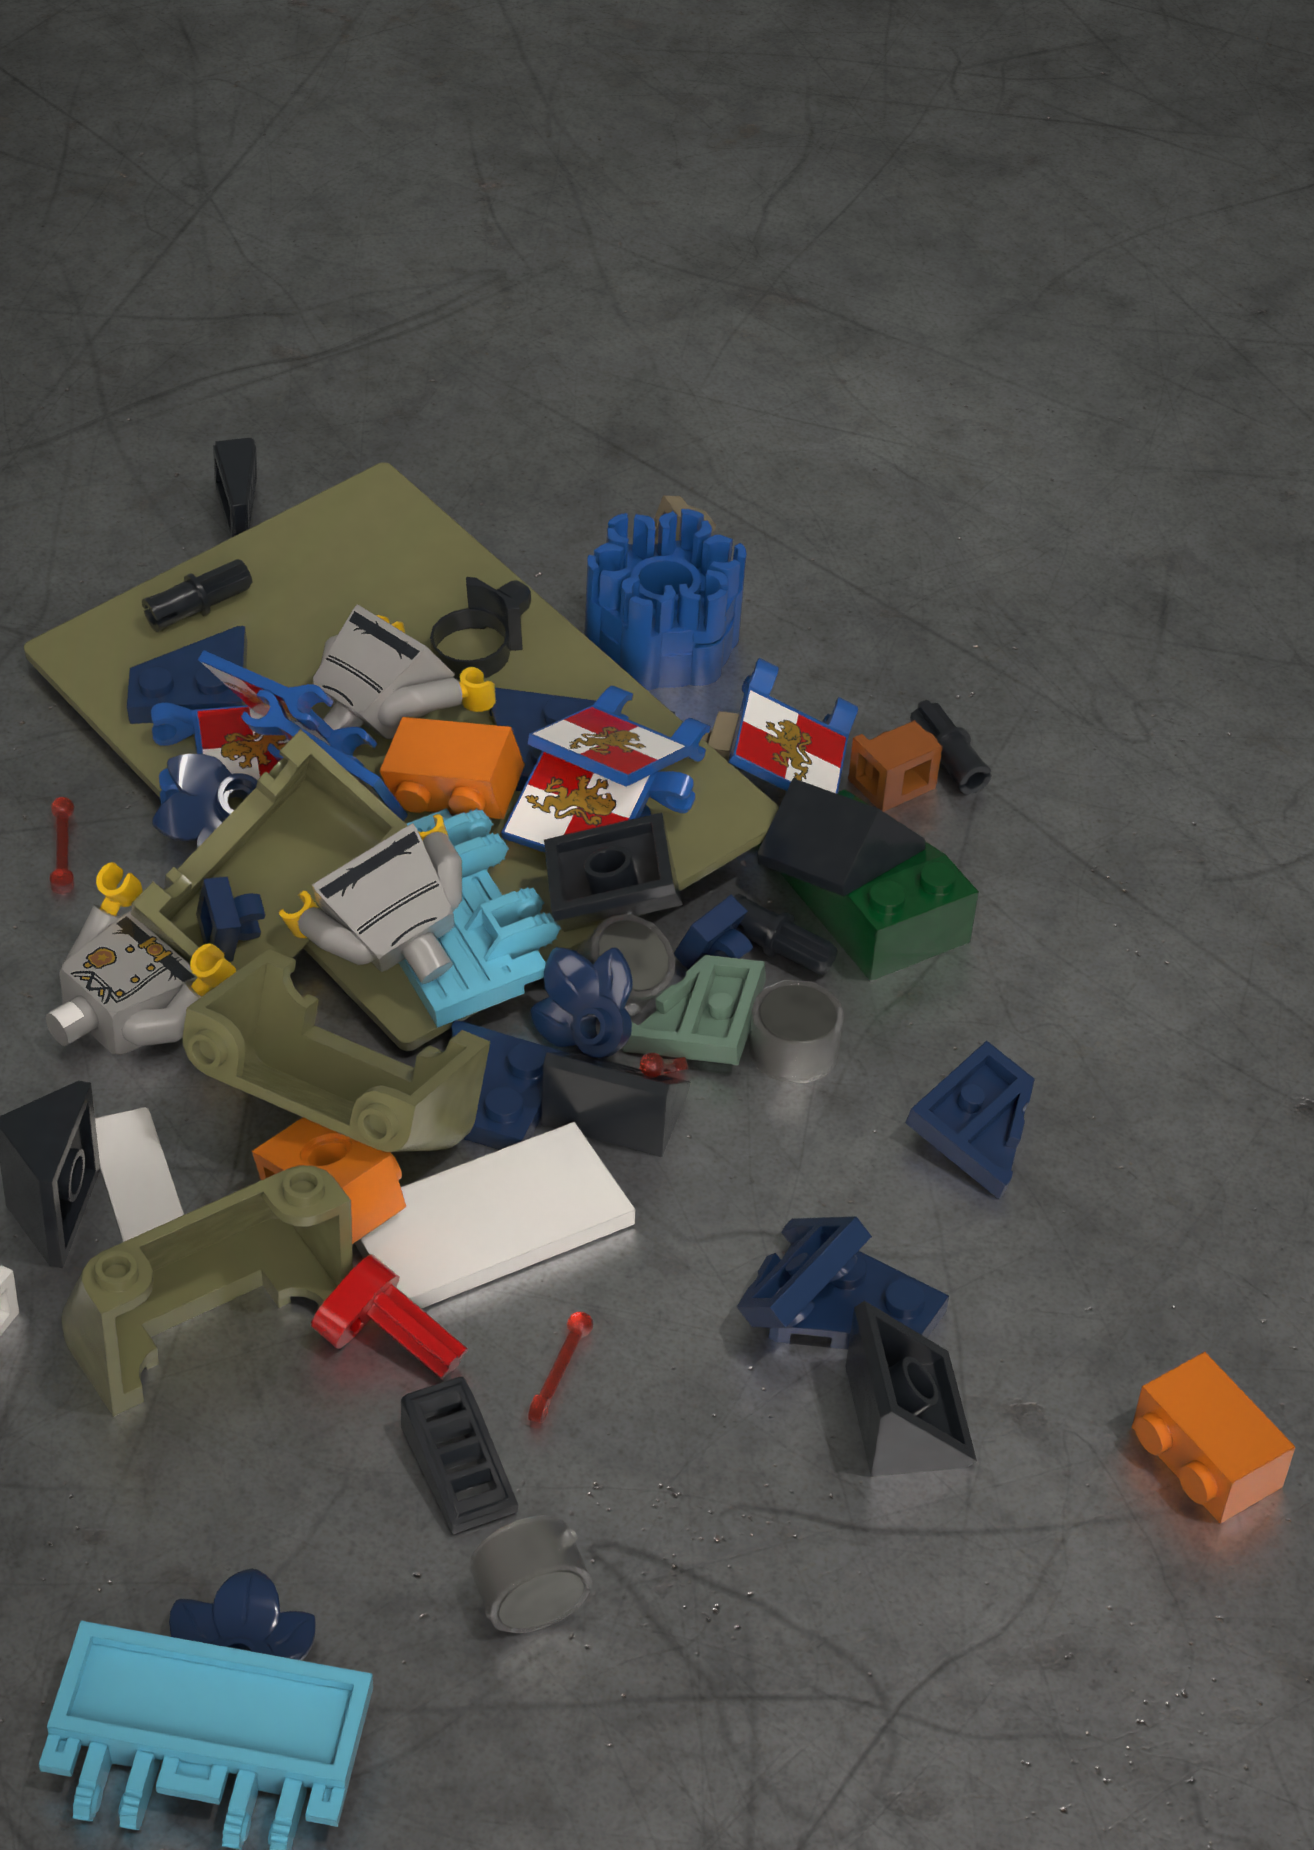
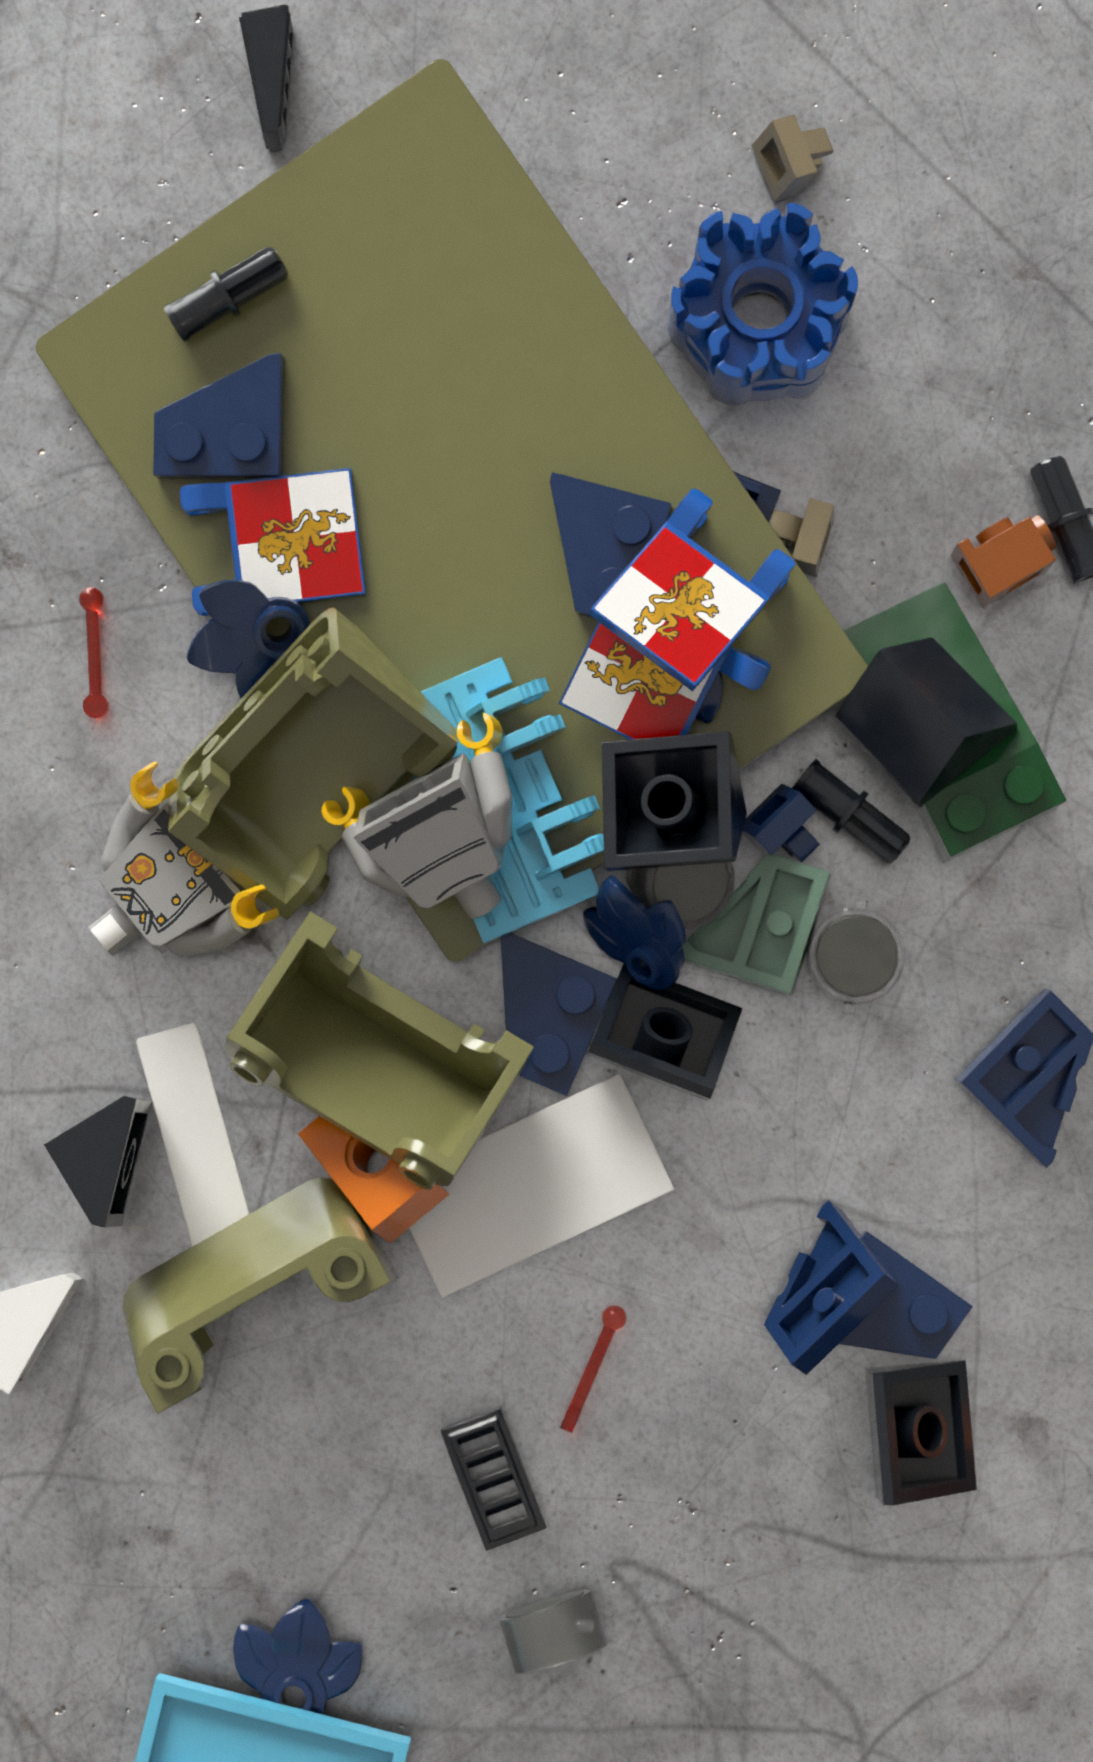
camera: 15 degrees right, 40 degrees up
dark blue tile [196,876,266,962] -> none
blue flag [198,650,377,767] -> none
blue flag [241,690,408,821] -> none
red piece [311,1254,468,1380] -> none
light grey torso [313,604,496,740] -> none
orange brick [380,717,525,819] -> none
black piece [430,577,531,680] -> none
clear red hinge [640,1052,689,1078] -> none
flag [728,658,858,794] -> none

